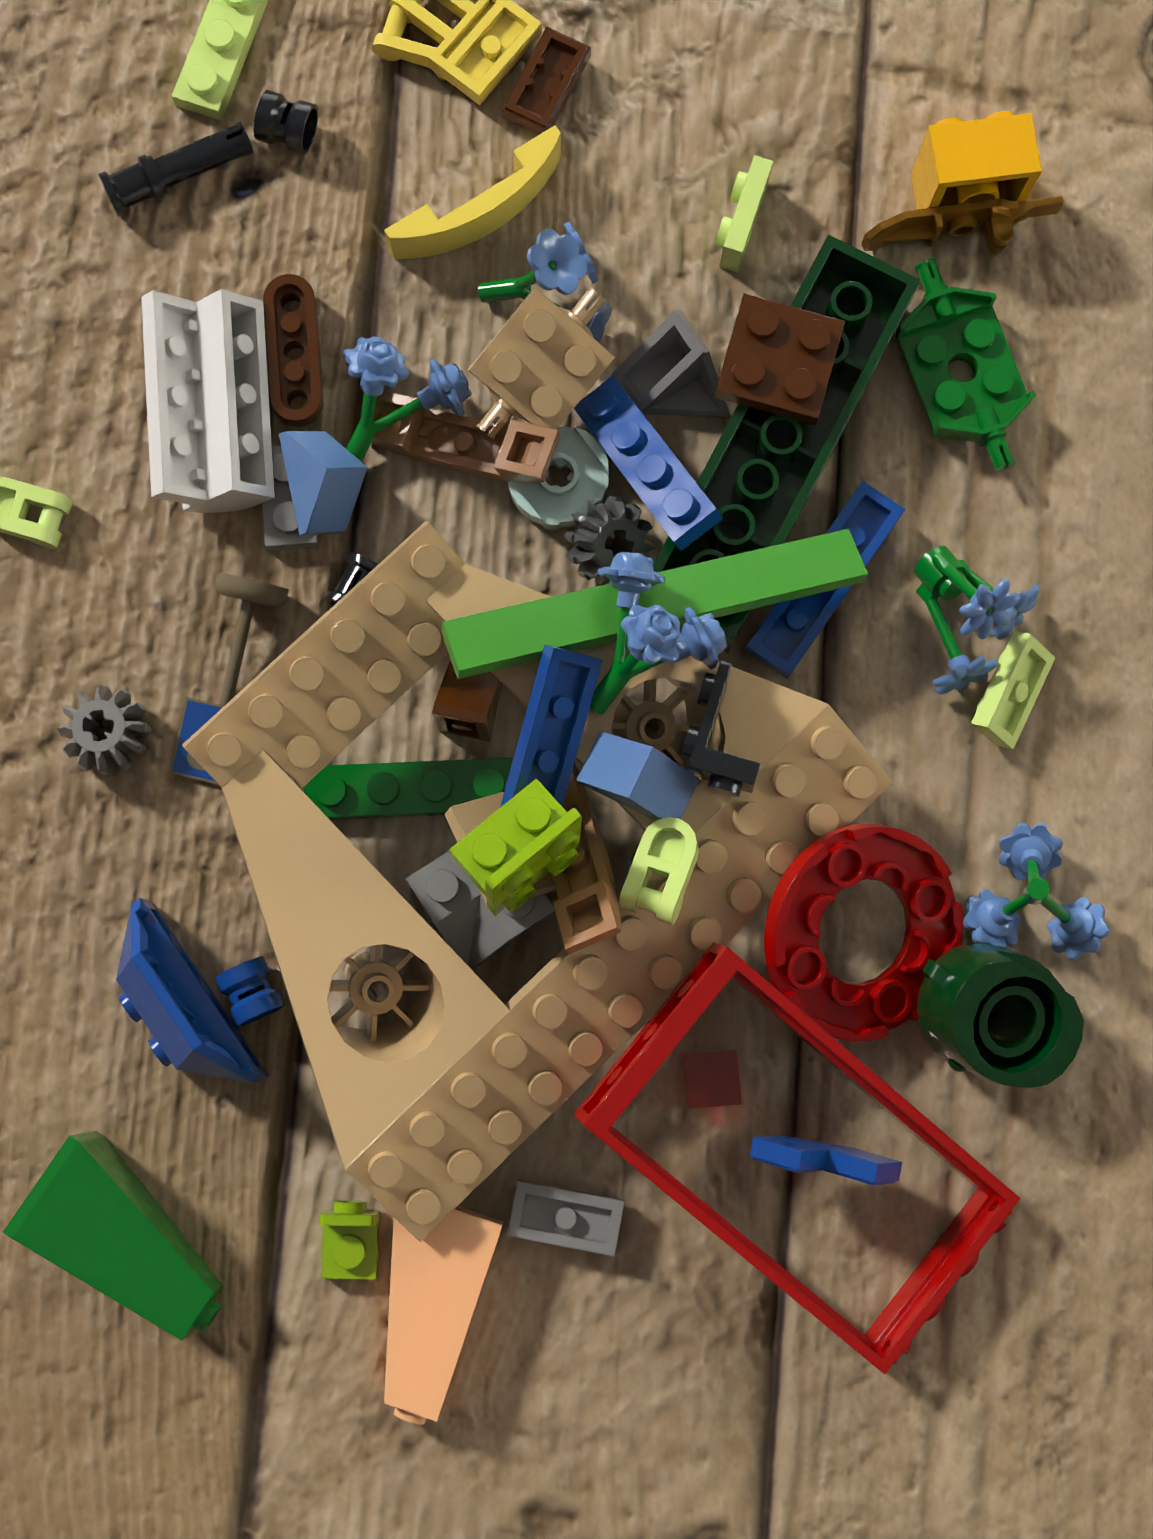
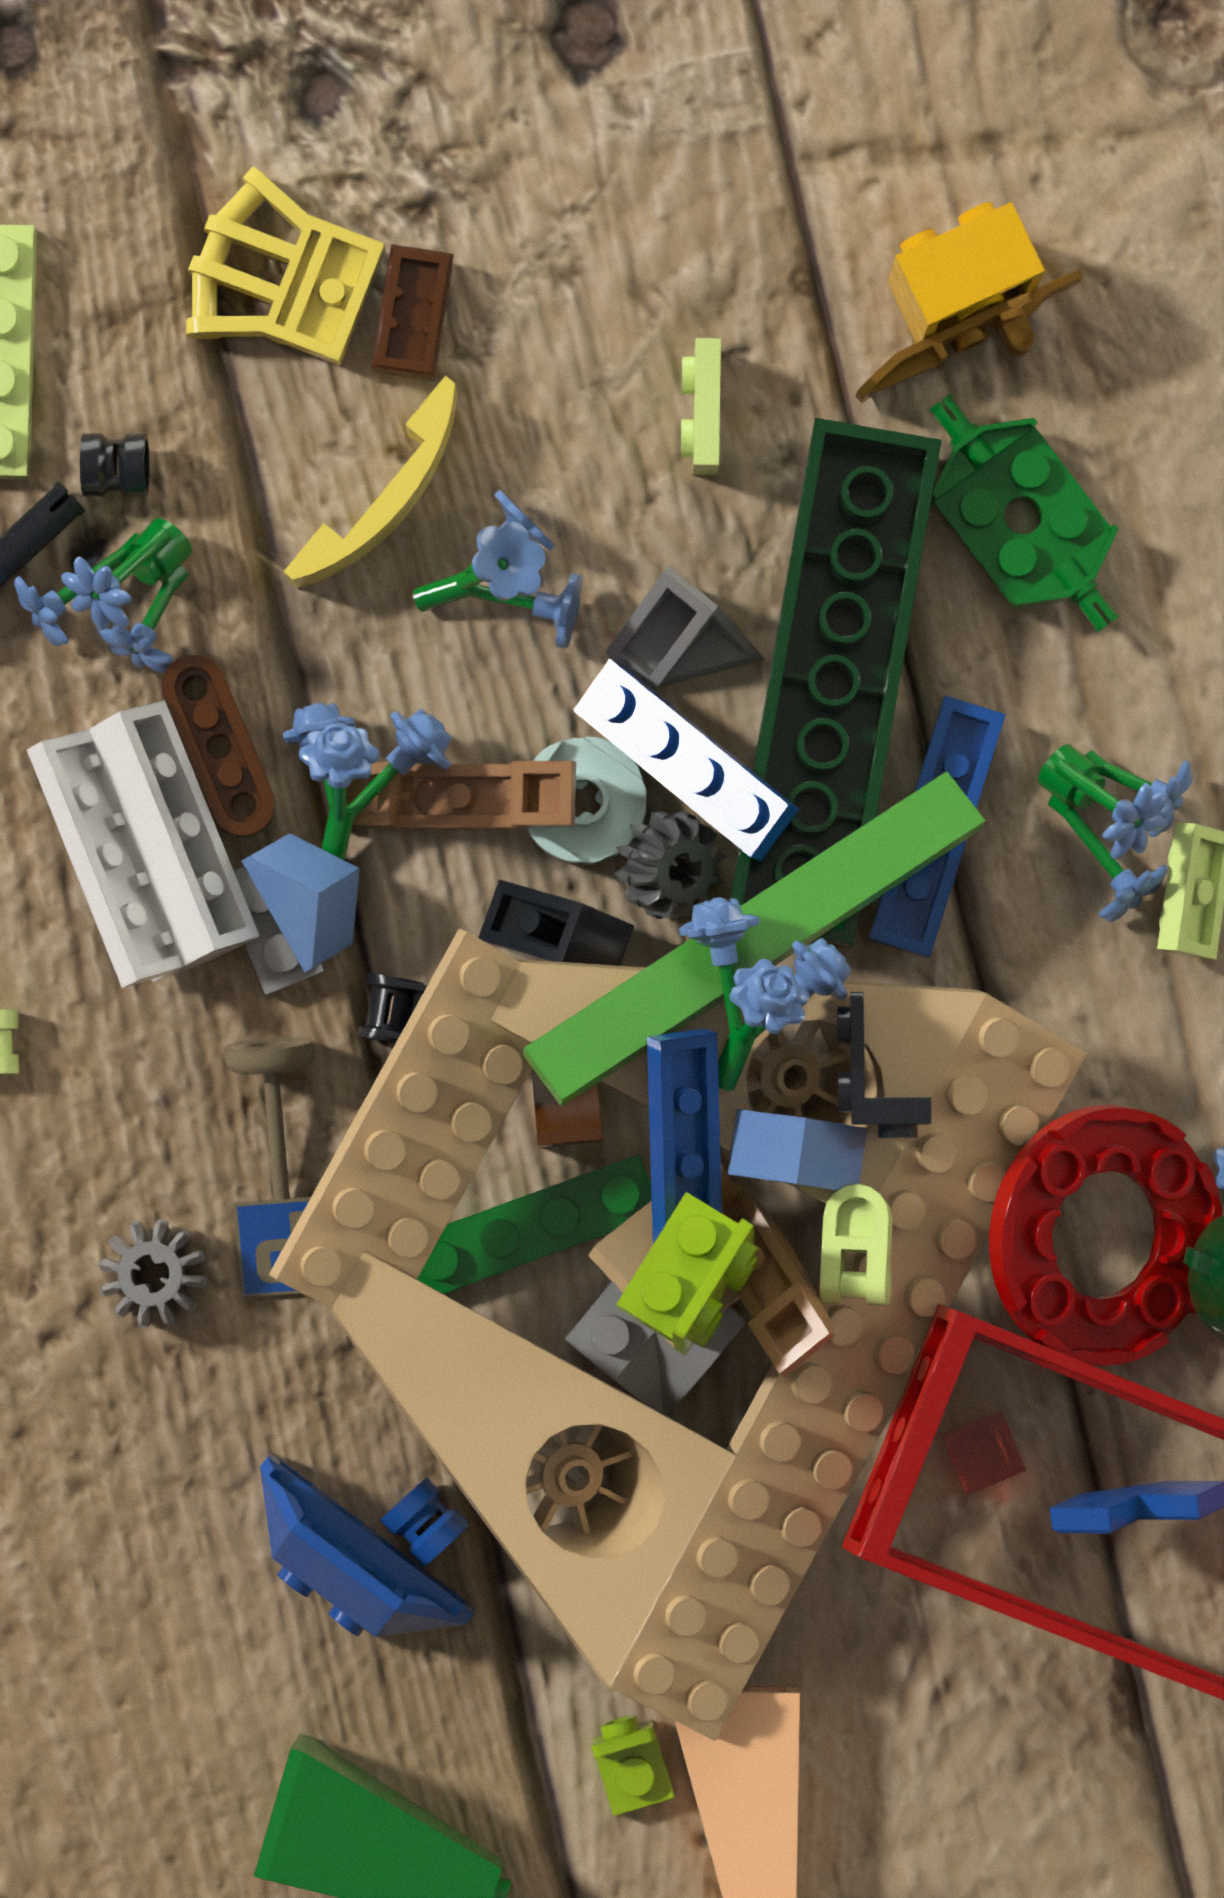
camera: 15 degrees left, 5 degrees up
tan plate [468,287,616,440] -> none
light grey plate [507,1179,625,1257] -> none
reddish brown plate [714,293,845,425] -> none
none -> plant [14,518,192,674]
none -> black slope [478,879,634,966]

